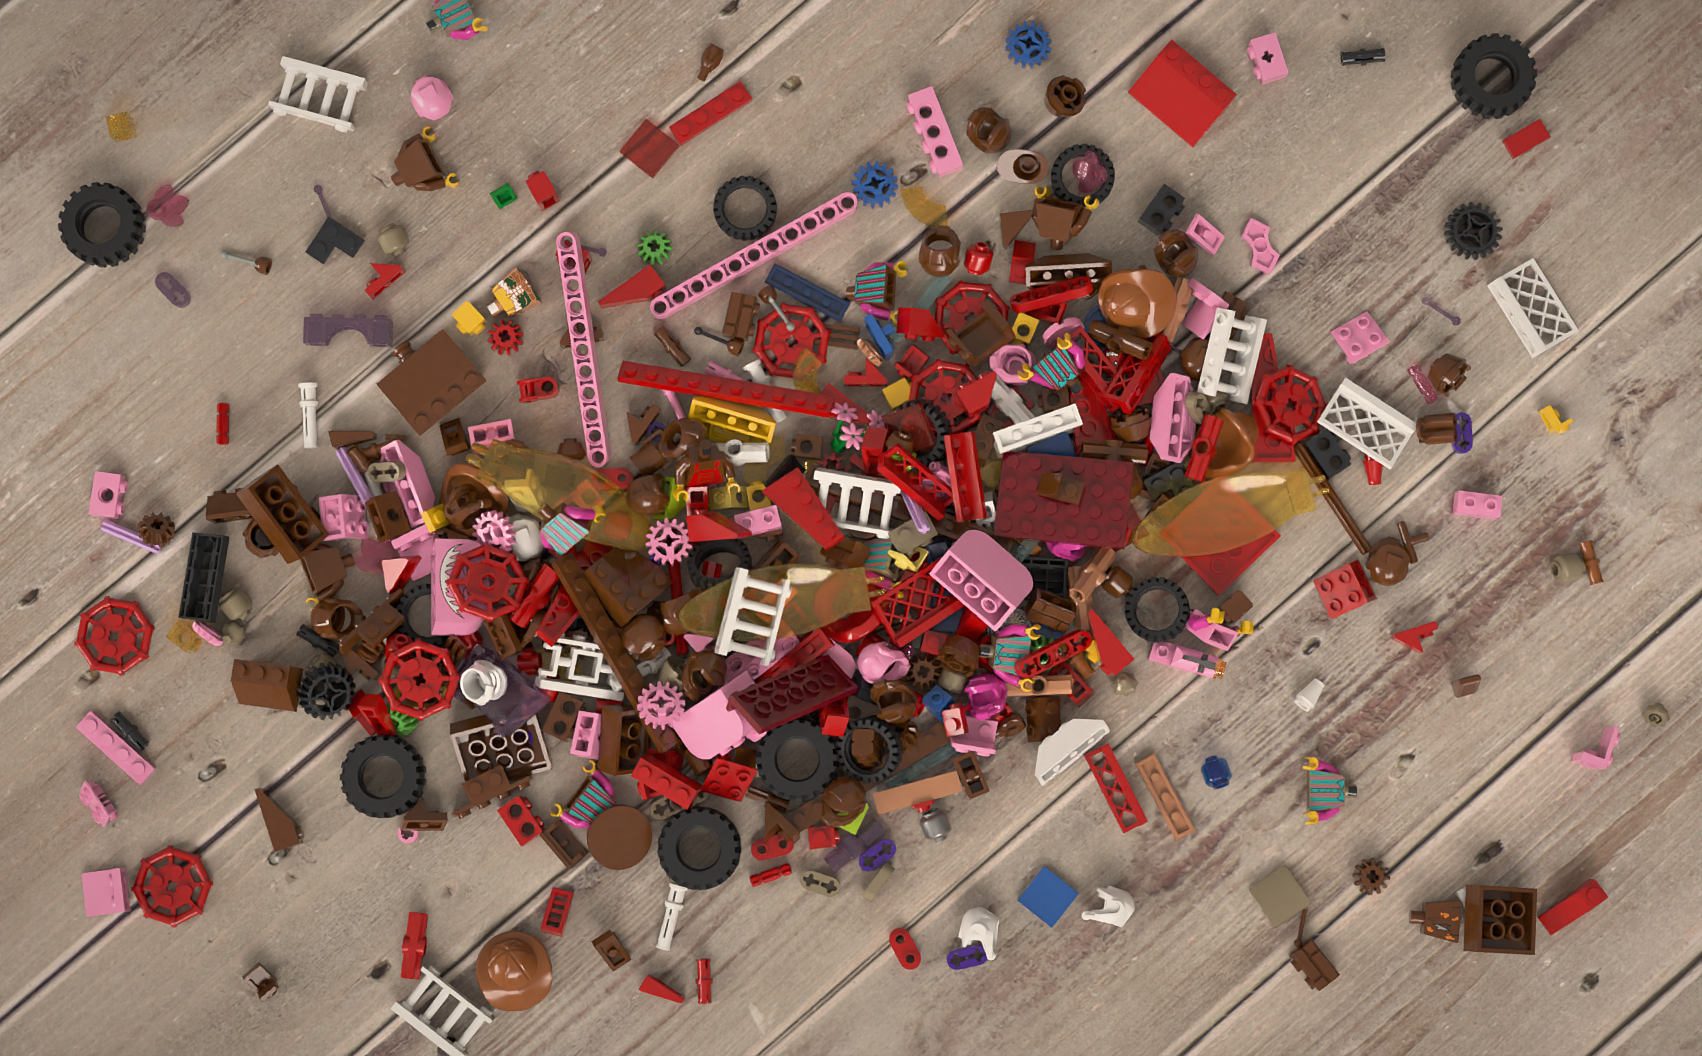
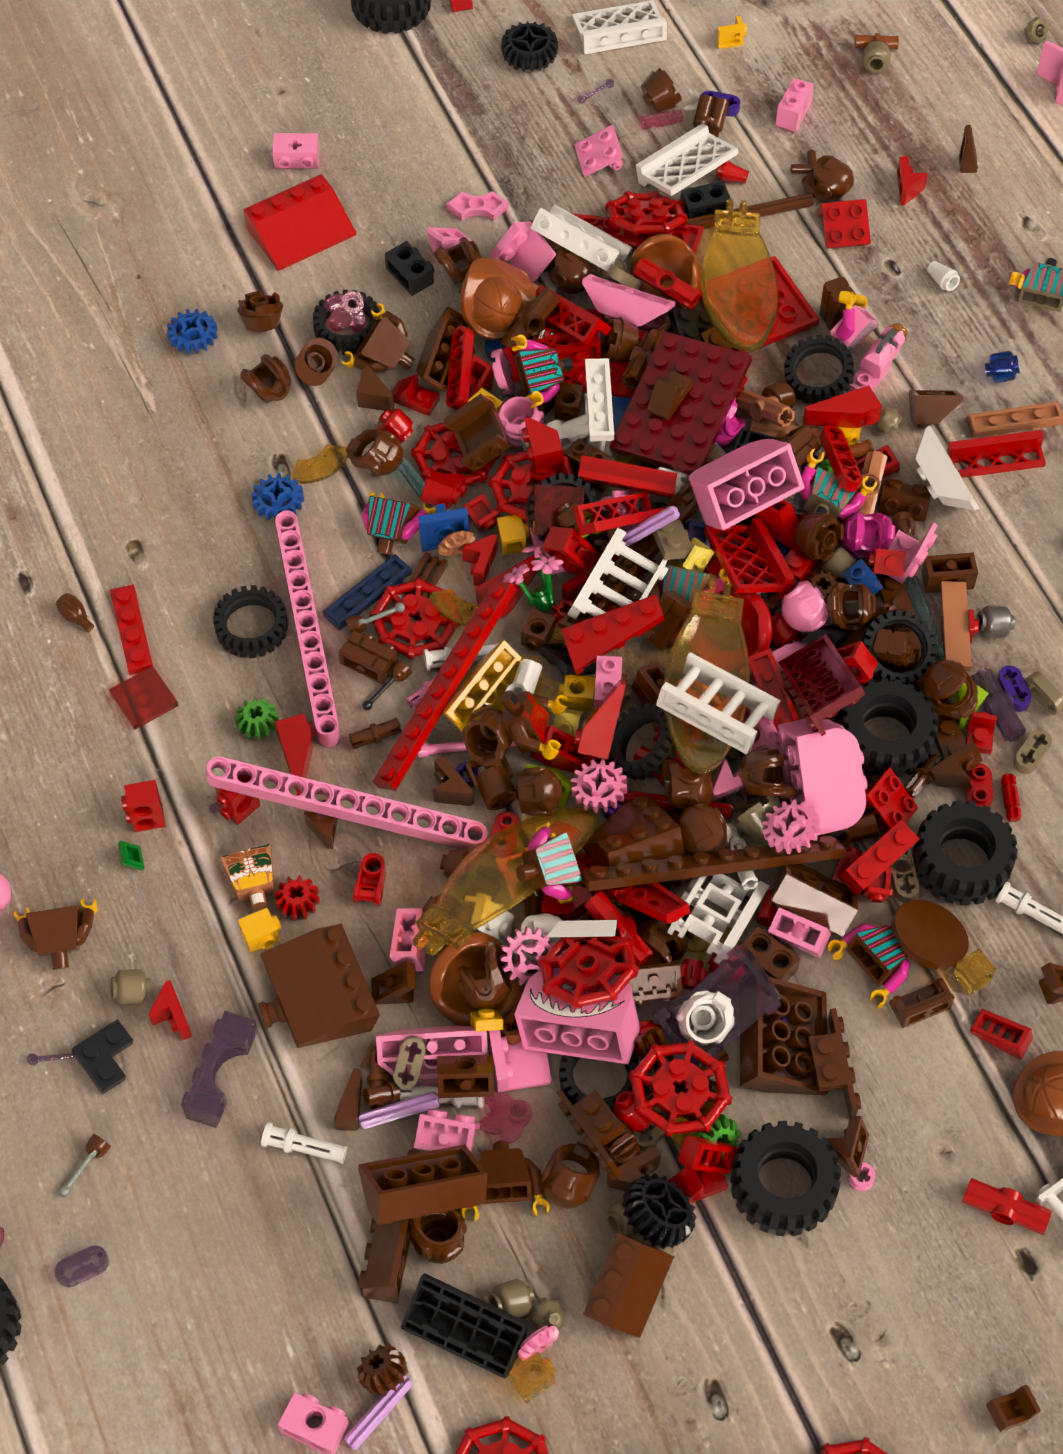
camera: 75 degrees left, 25 degrees down
red axle [216,403,229,445] -> none
reddish brown slope [254,788,305,852] -> none
black pin [296,624,339,657] -> none
slope [382,555,422,593] -> none
red brick [497,795,545,847] -> none
bright pink brick [905,86,963,178] -> none
black pin [1340,48,1386,66] -> none
none -> white sticker [547,920,617,937]
none -> reddish brown slope [909,390,963,428]
none -> clear yellow brick [953,948,996,996]

